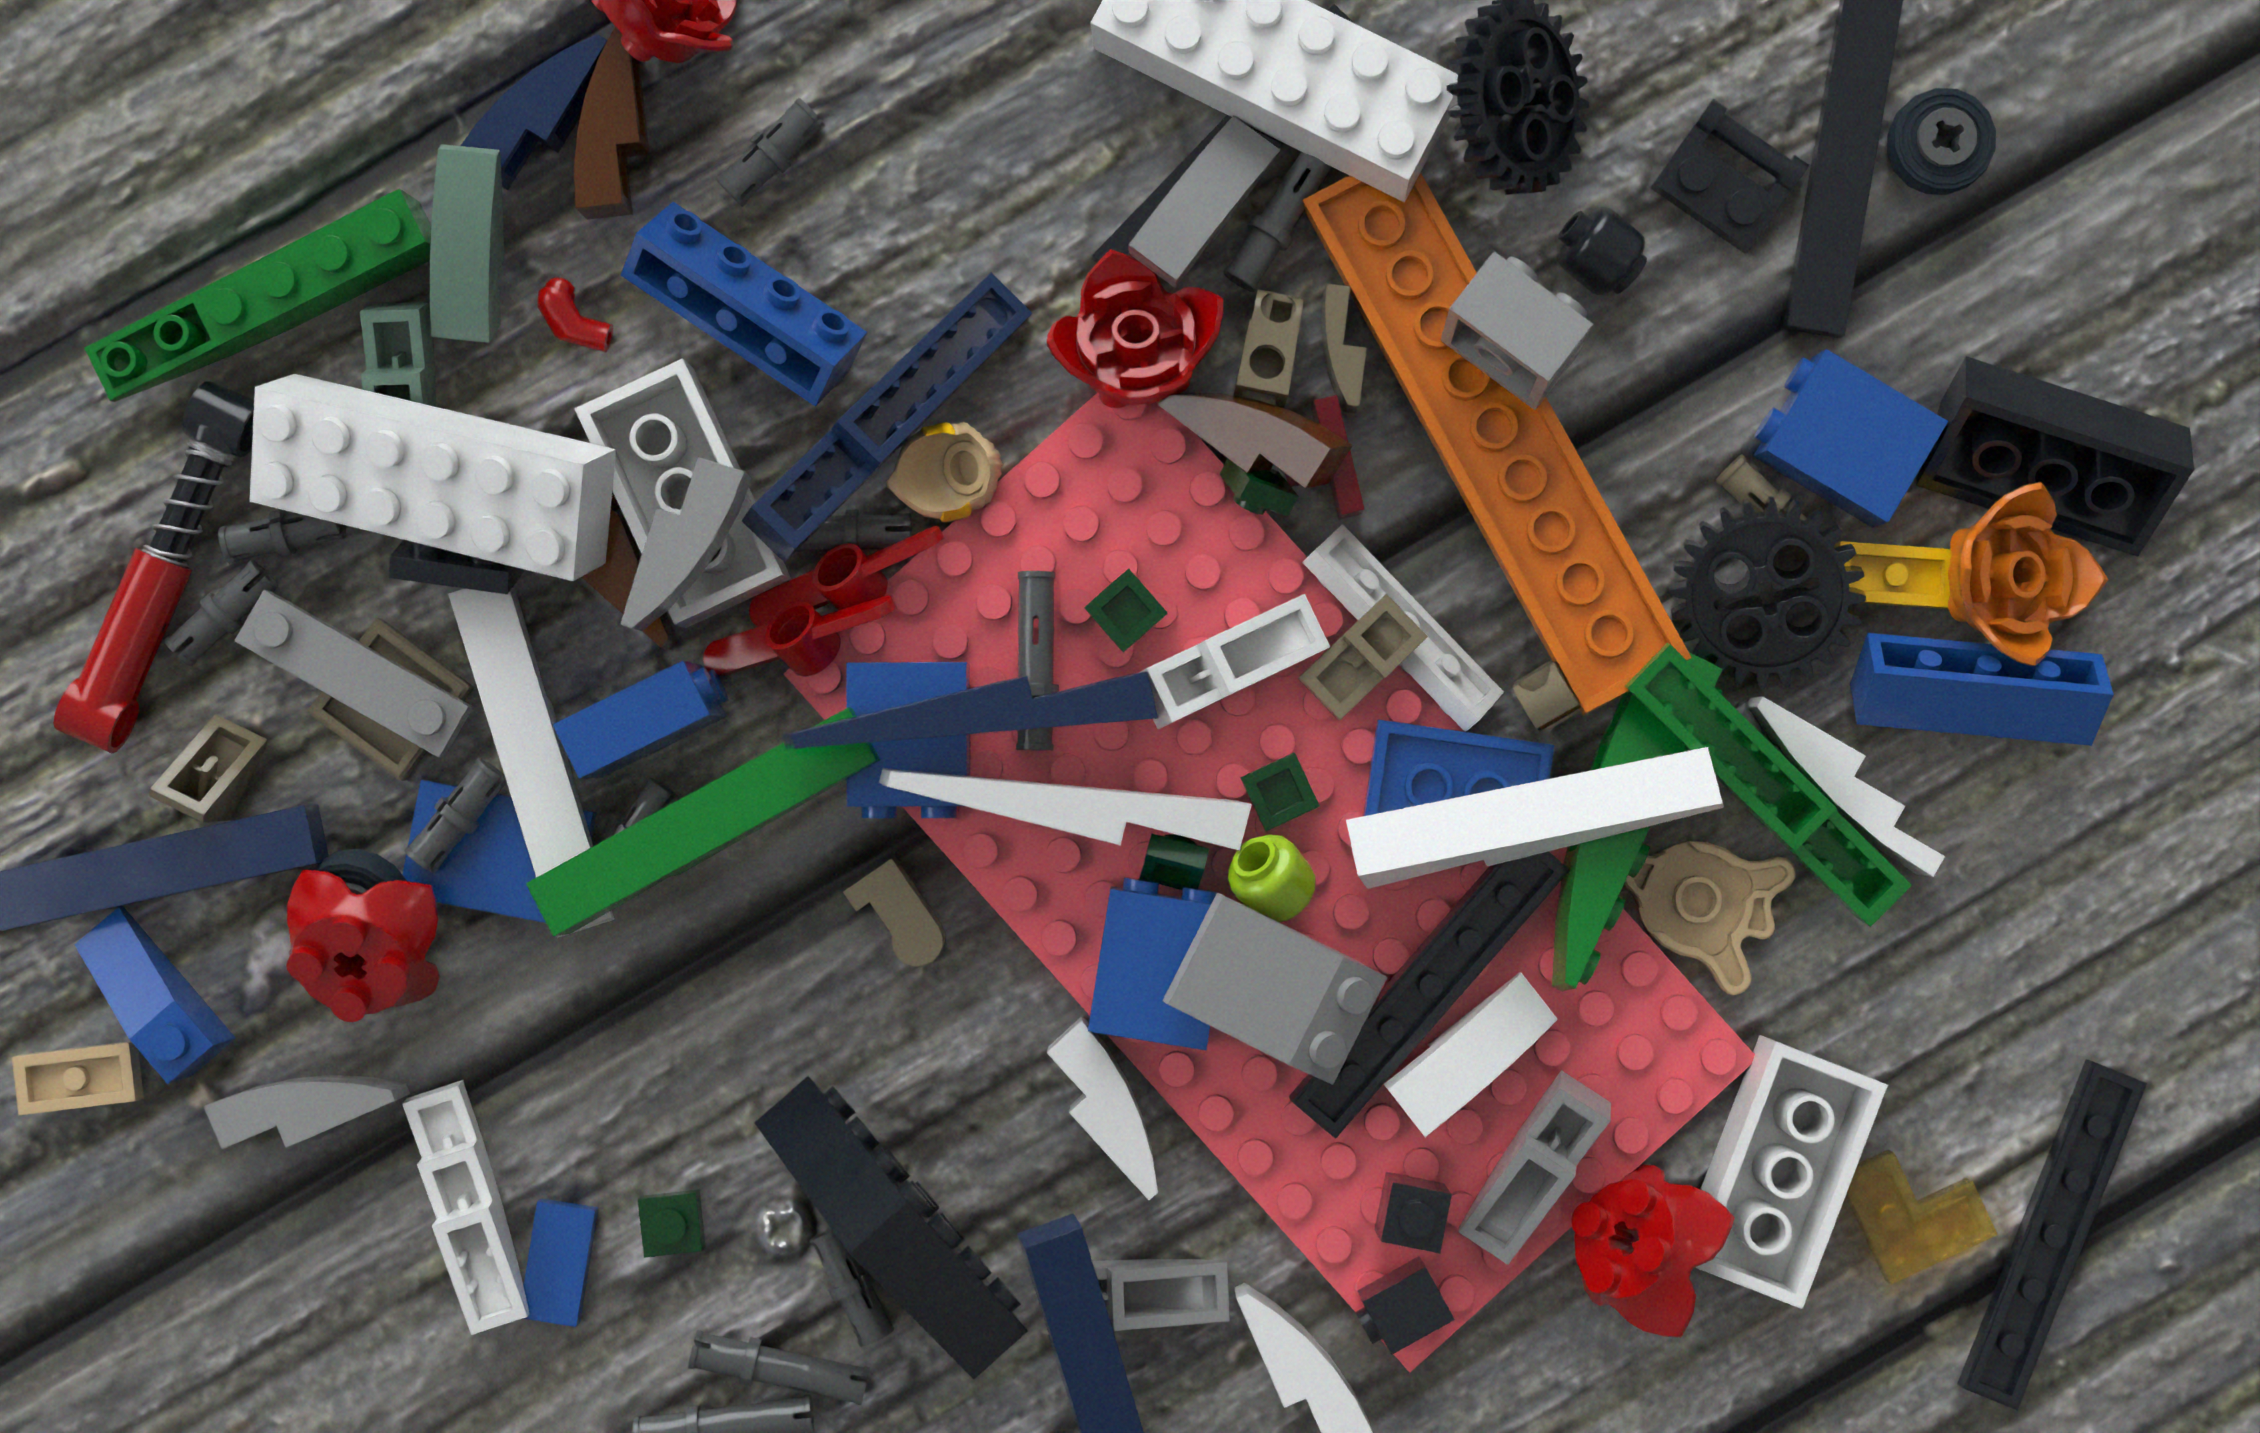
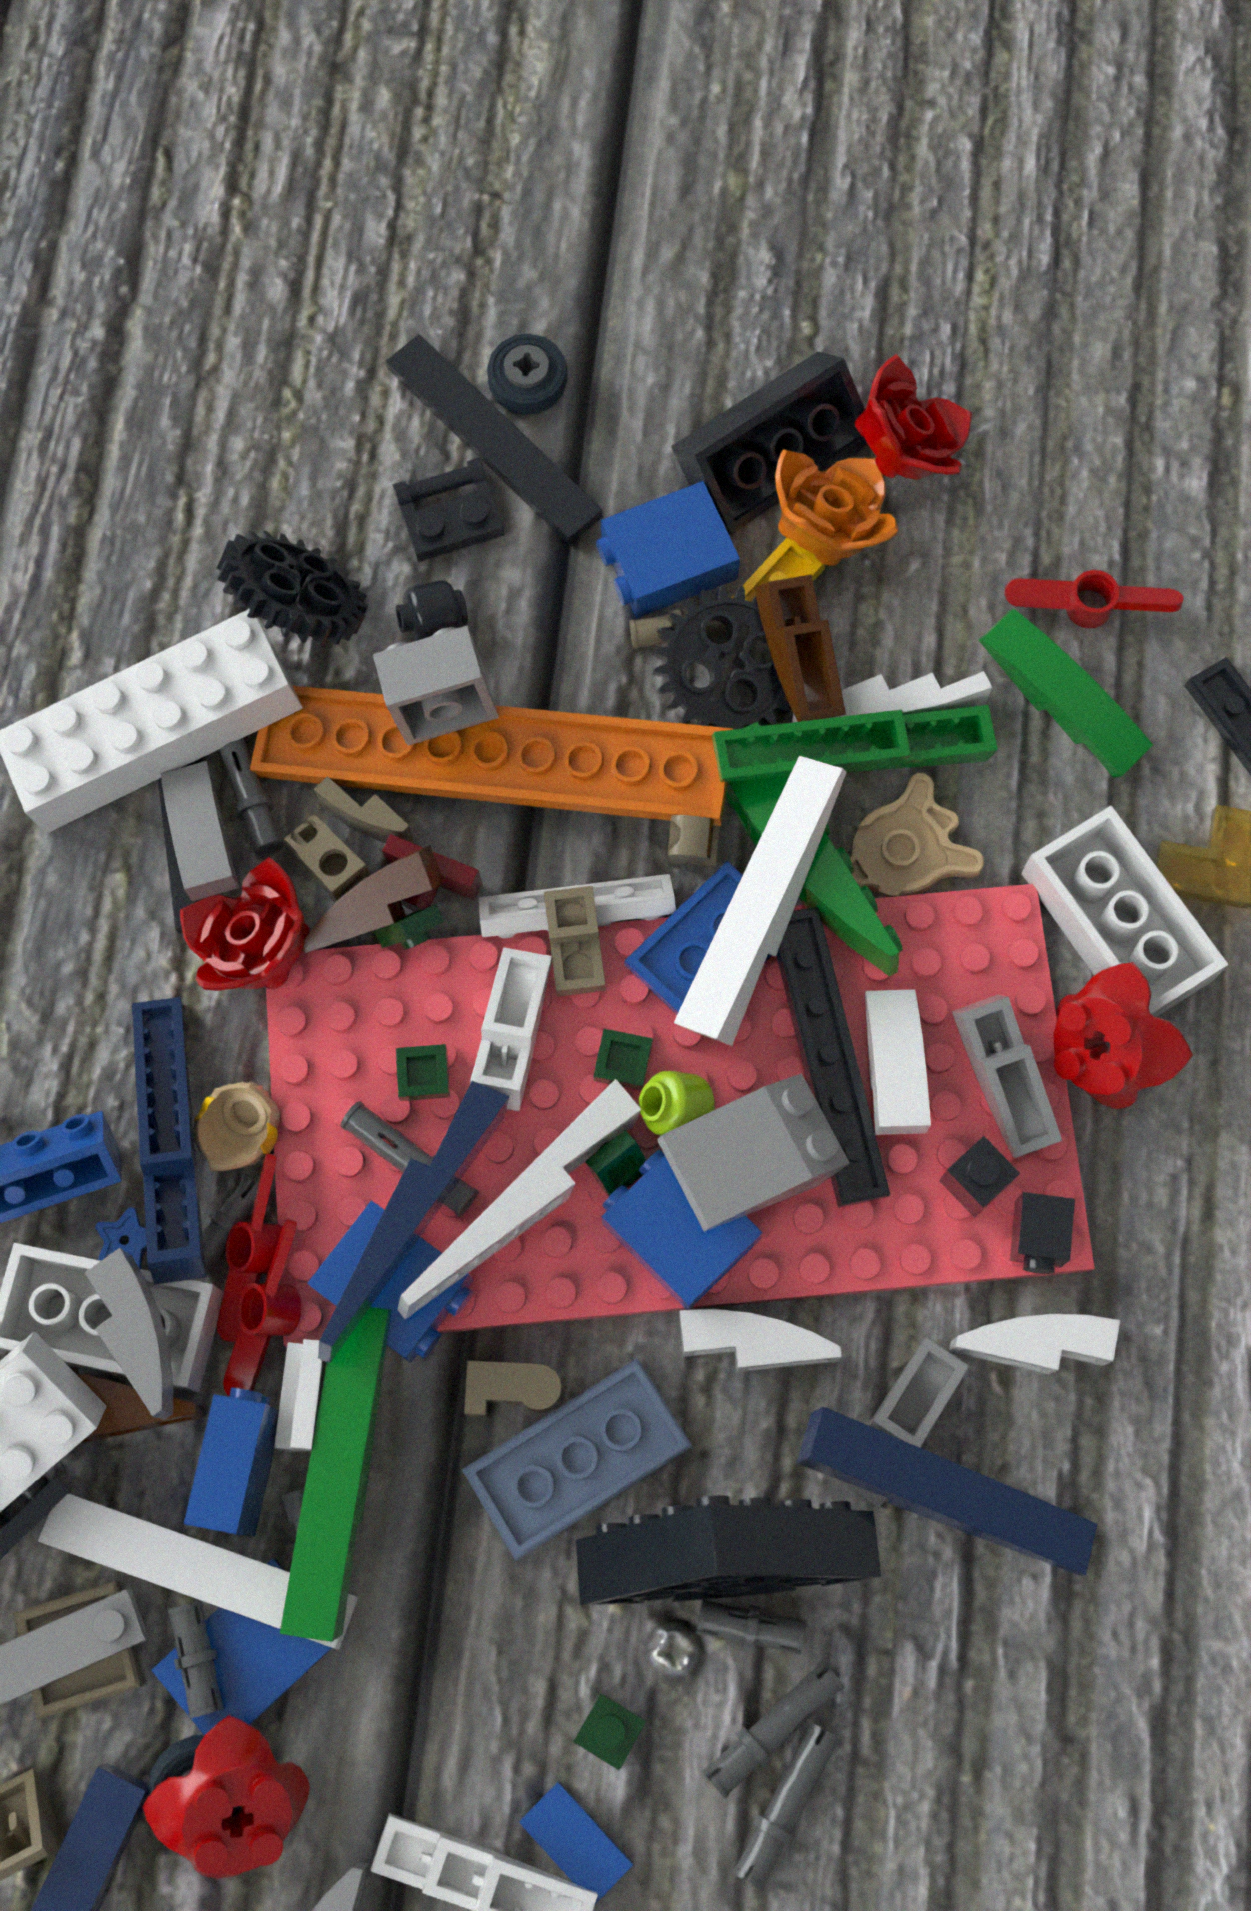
camera: 50 degrees left, 15 degrees down
blue brick [1850,633,2114,746] -> none
none -> blue plate [95,1207,147,1269]
none -> white slope [274,1339,323,1452]
none -> sand blue tile [462,1358,693,1561]
none -> reddish brown slope [754,574,846,722]
none -> red brick [855,354,973,480]
none -> green slope [978,608,1153,778]
none -> red piece [1004,570,1184,629]

